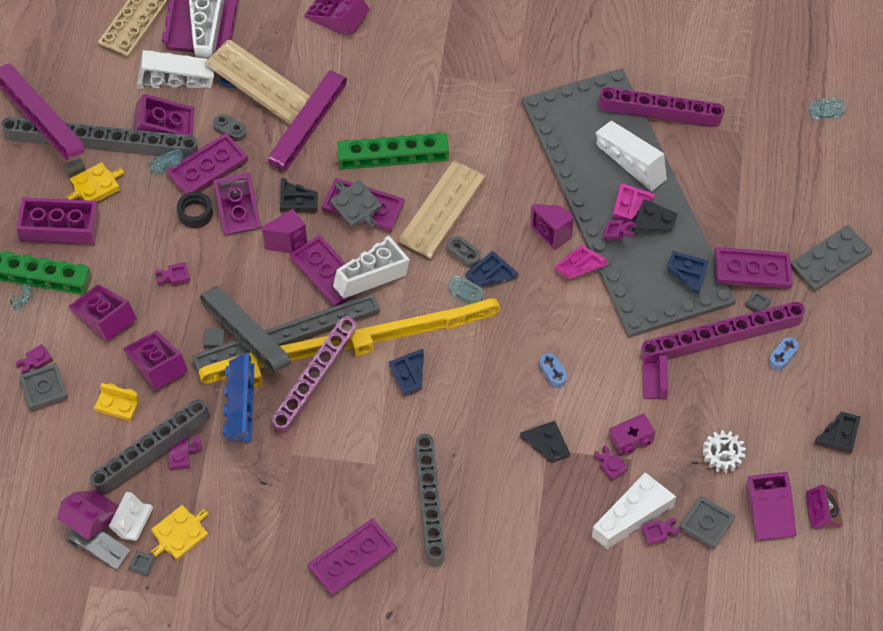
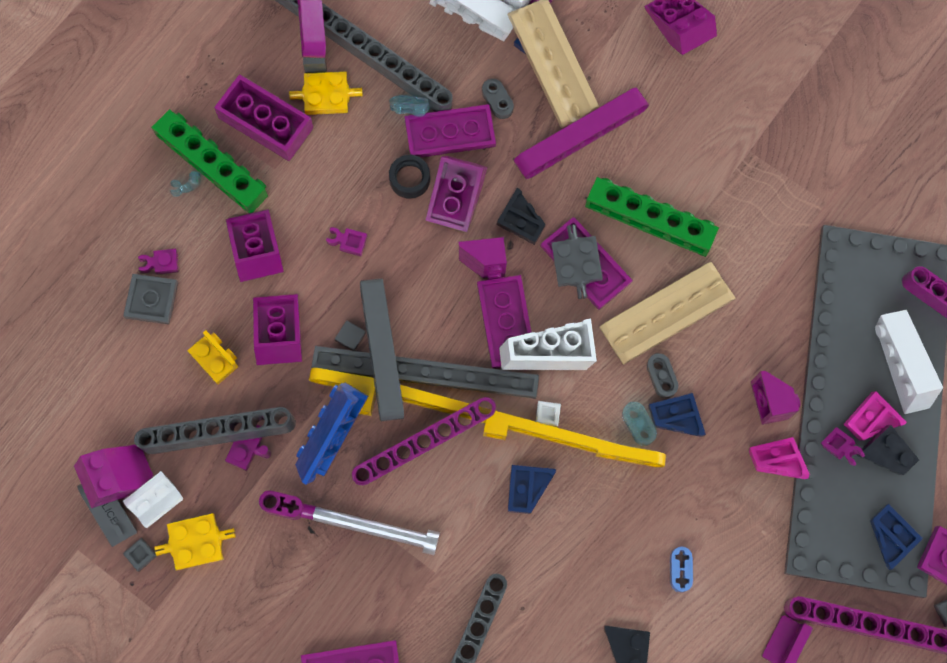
camera: 25 degrees right, 15 degrees up
magenta slope [134,93,195,136] -> none
none -> flat silver piece [259,490,440,555]
none -> white tile [535,401,561,428]

